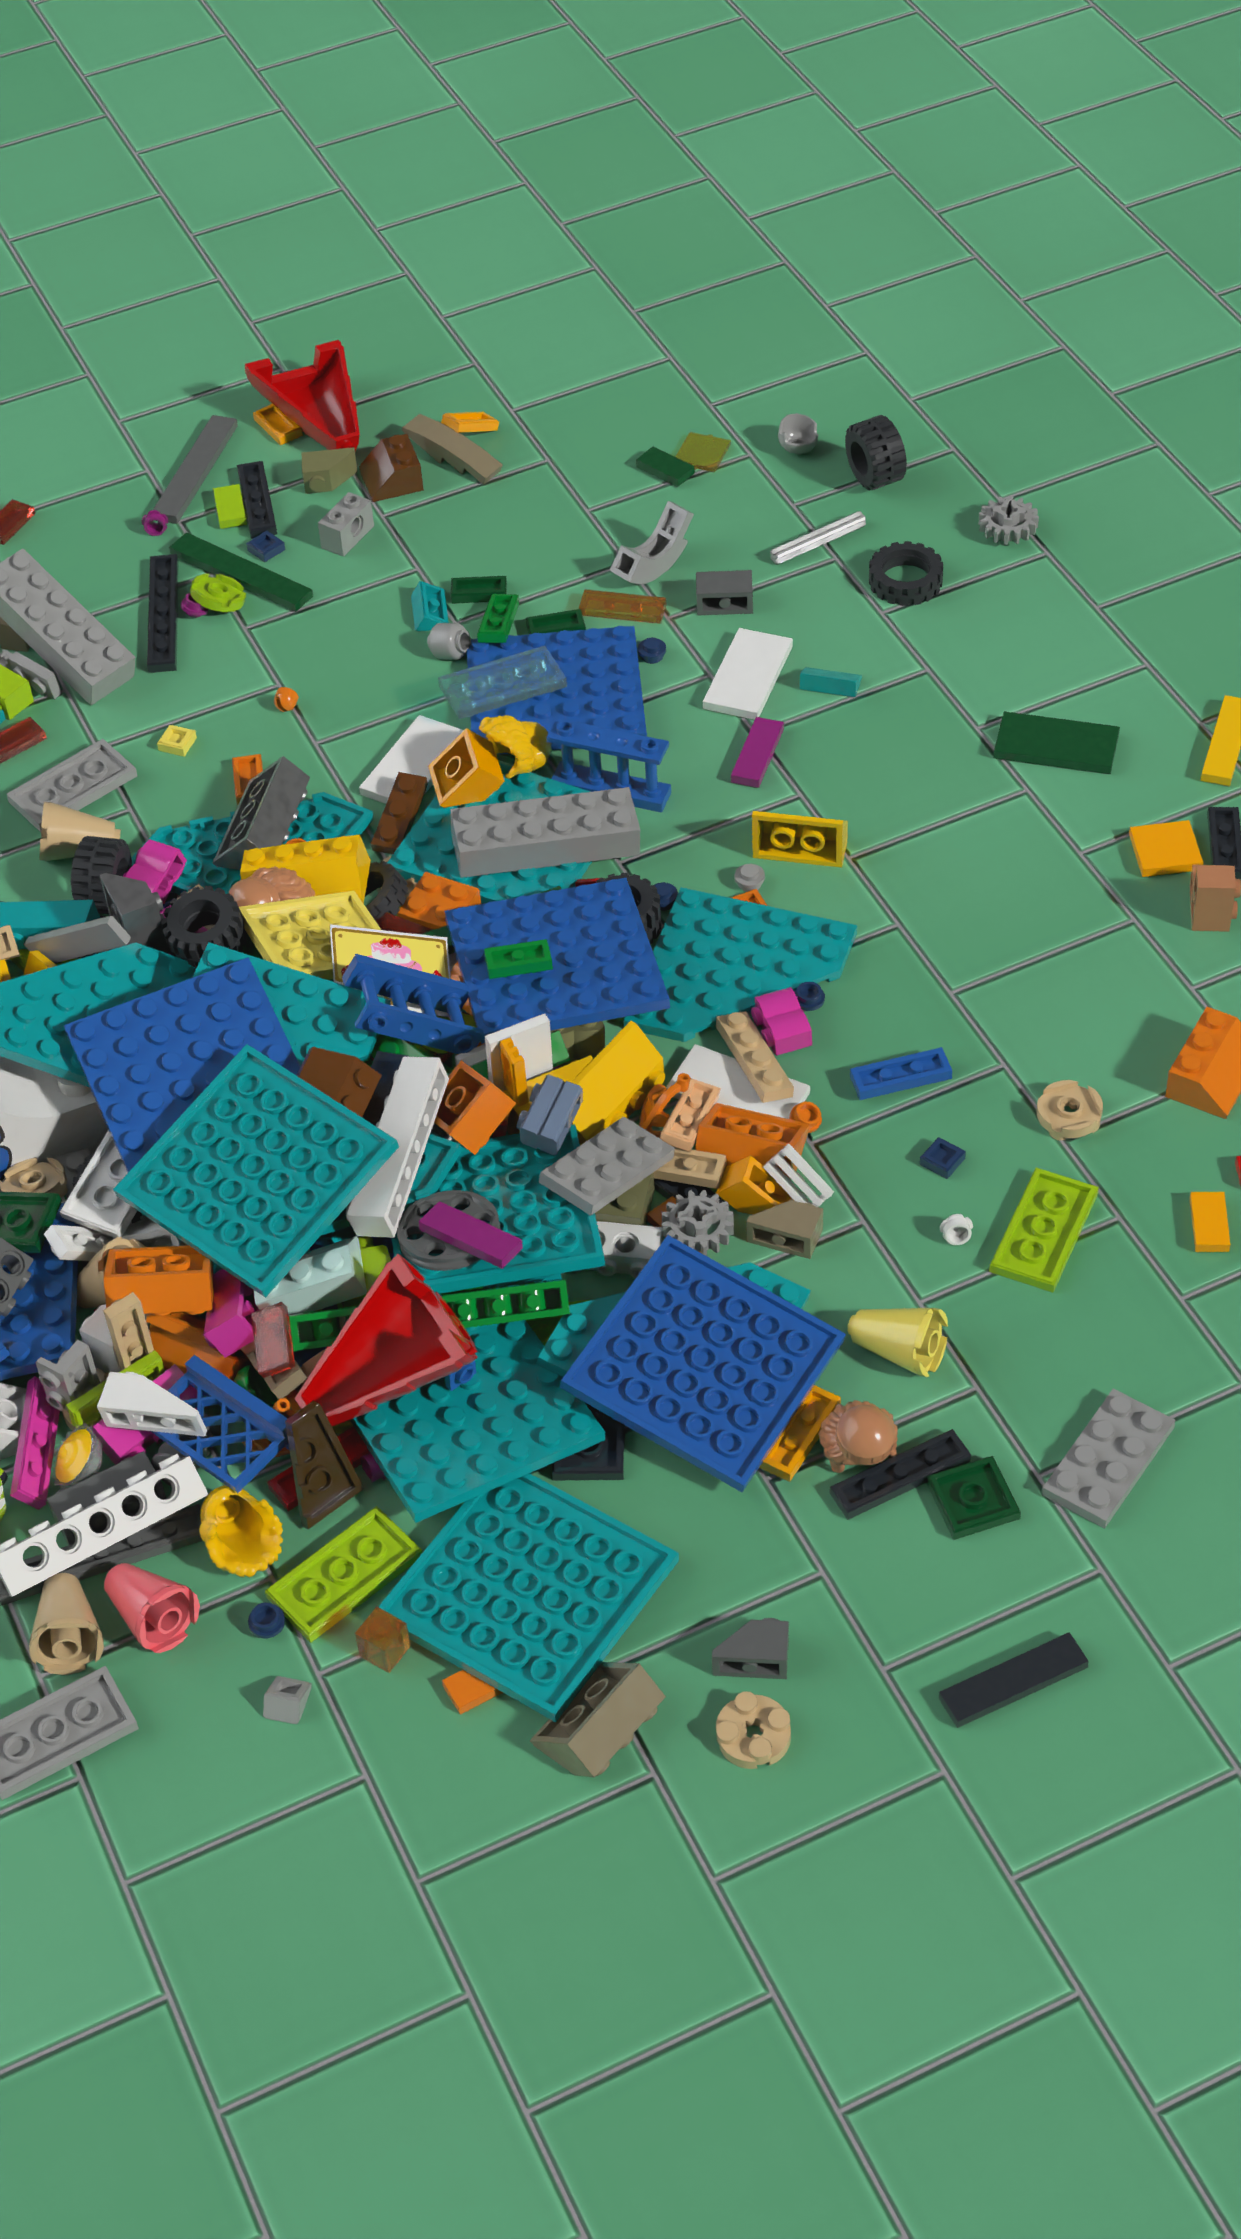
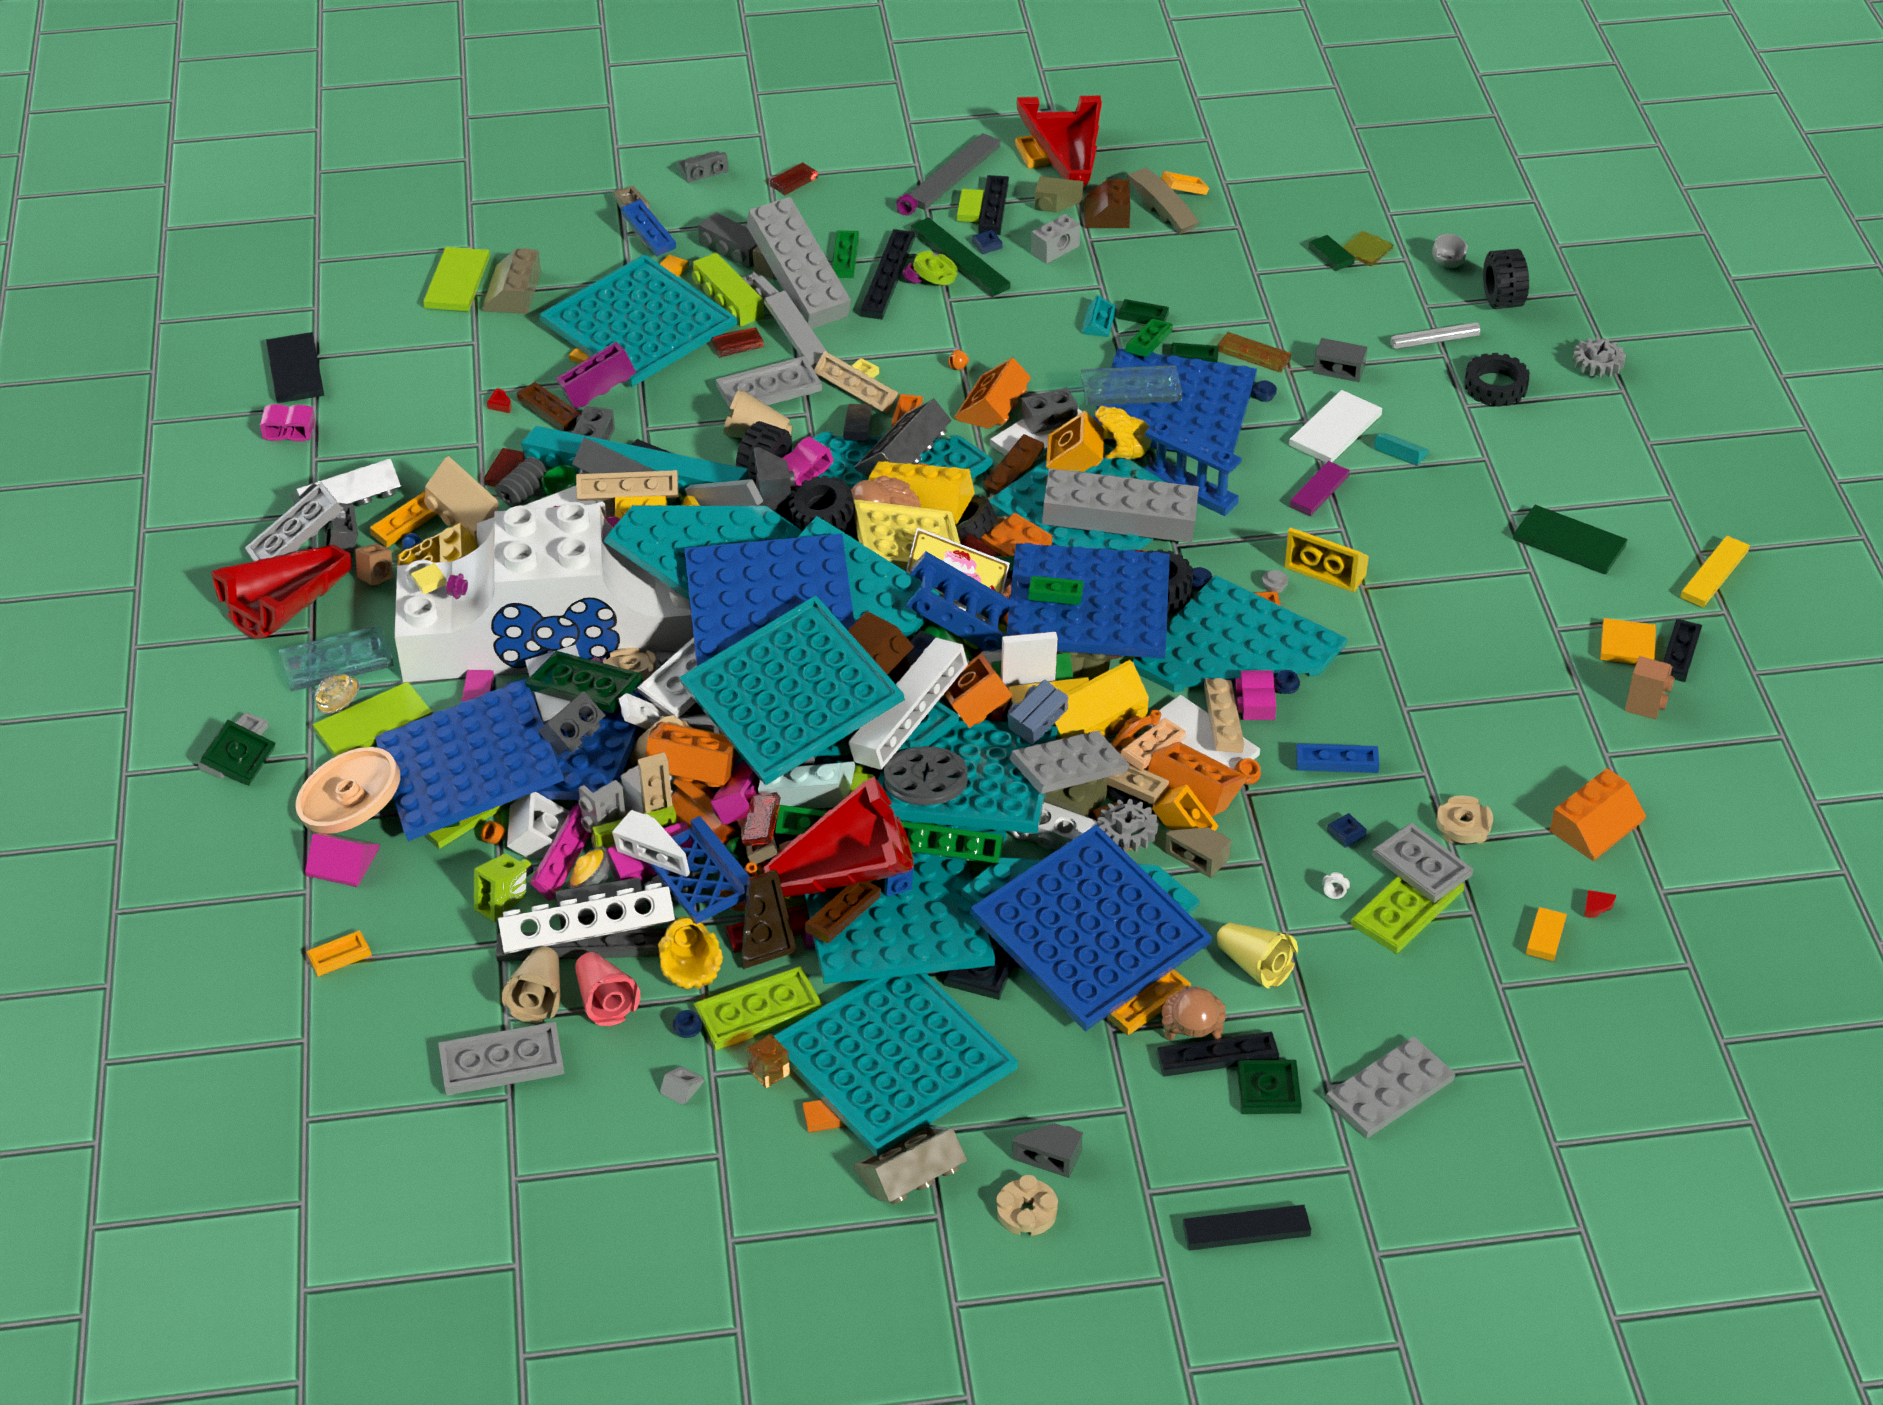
camera: 15 degrees right, 5 degrees down
magenta tile [418,1201,523,1269] -> none
light grey head [427,623,471,660] -> none
light orange tile [499,1037,529,1107] -> none
light grey arch [610,501,694,584] -> none
white tile [763,1143,834,1207] -> none
none -> light grey tile [764,290,827,369]
none -> reddish brown plate [805,881,881,944]
none -> tan plate [814,351,899,414]
none -> green tile [832,230,859,278]
none -> black tile [843,404,872,441]
none -> orange slope [954,357,1031,429]
none -> dark grey brick [1022,387,1078,434]
none -> light grey tile [1372,823,1473,903]

